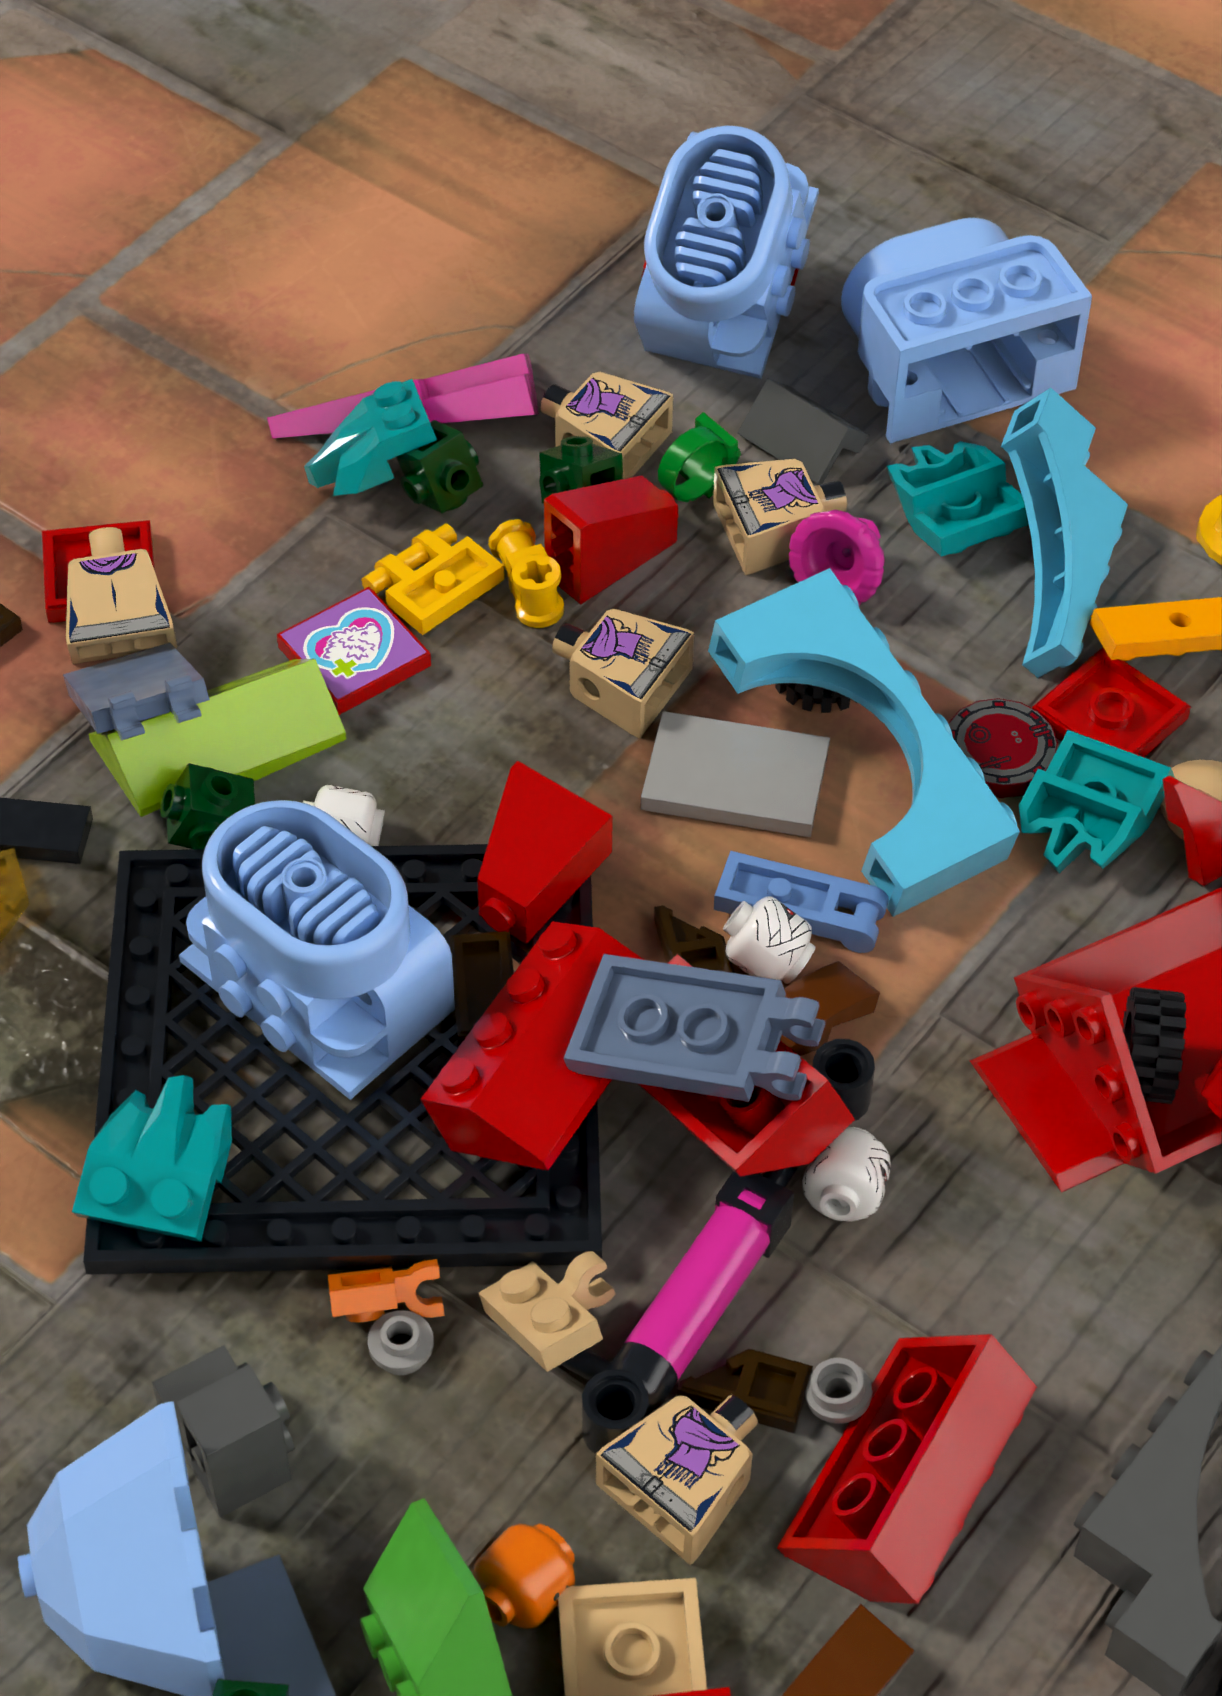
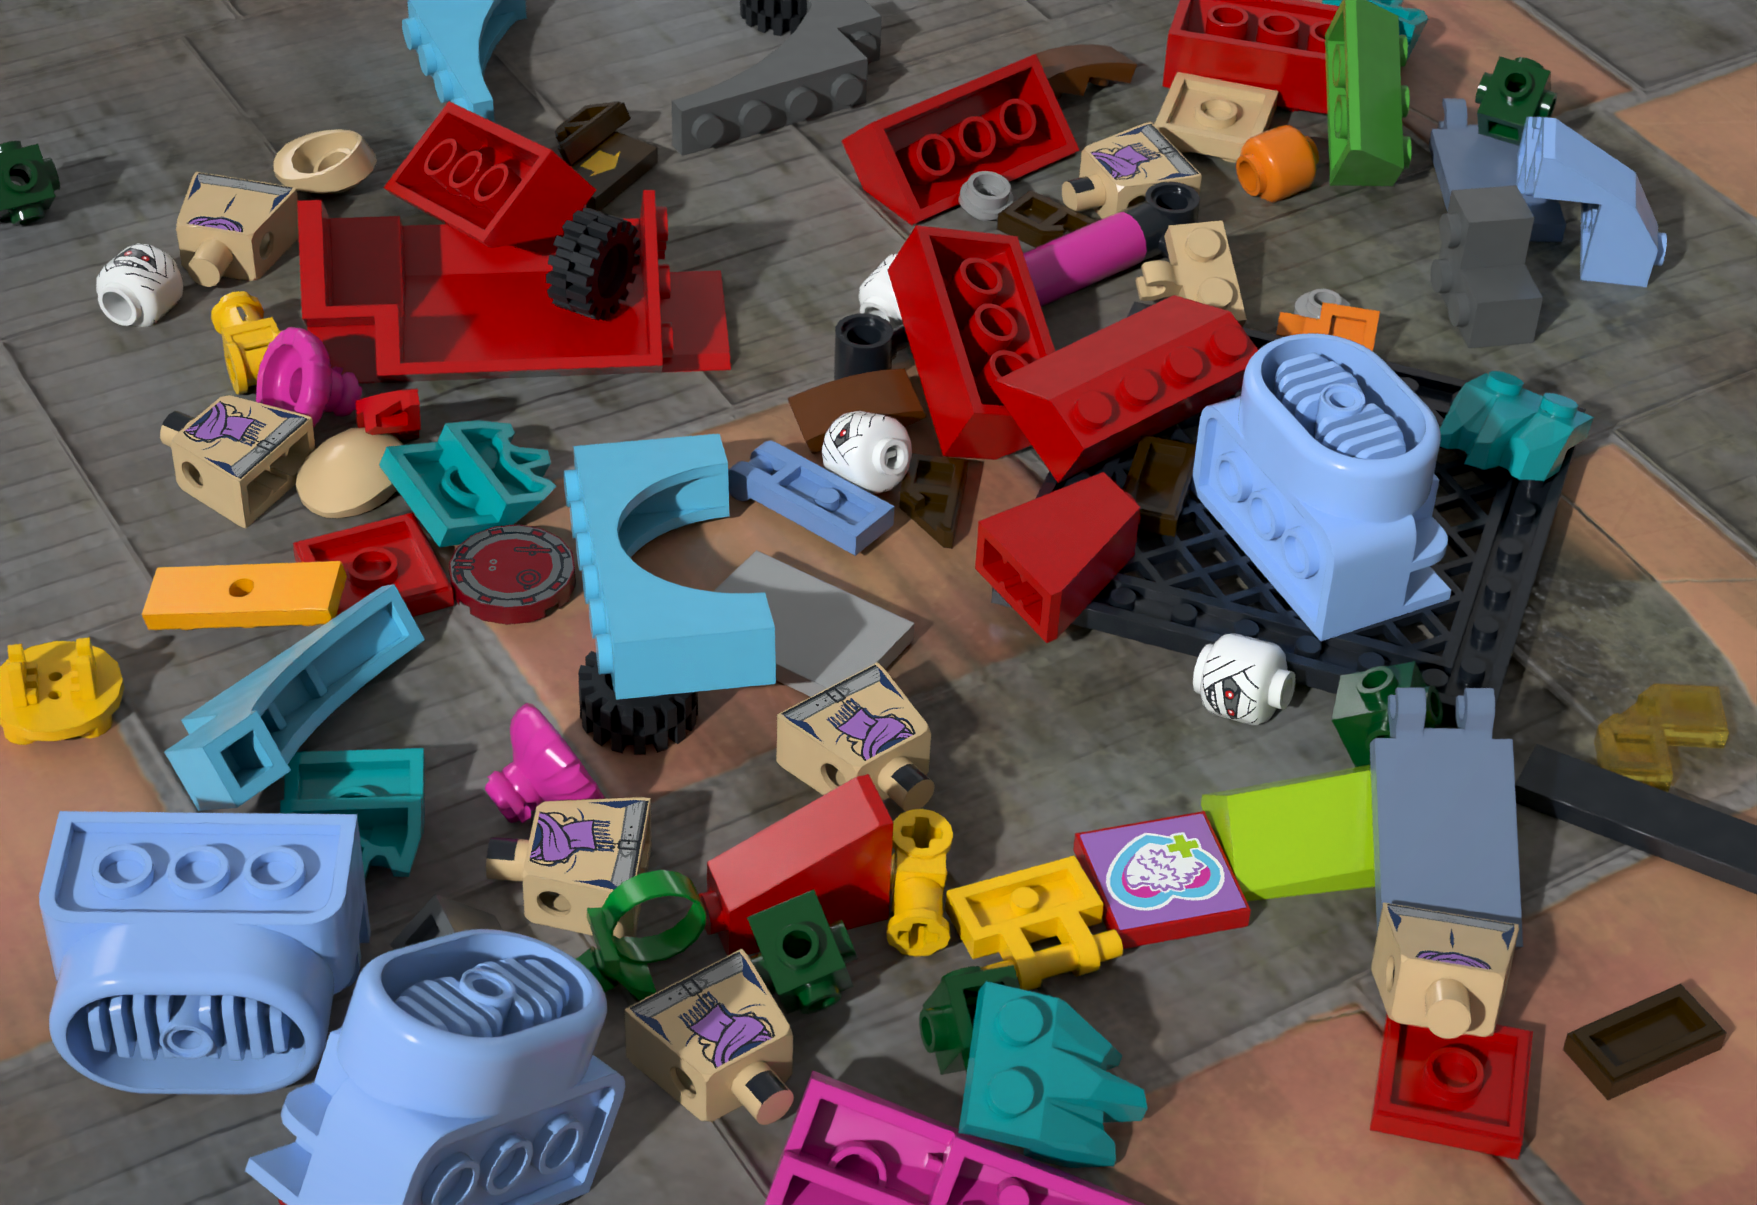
camera: 160 degrees left, 10 degrees down
sand blue tile [563,954,825,1102] -> none

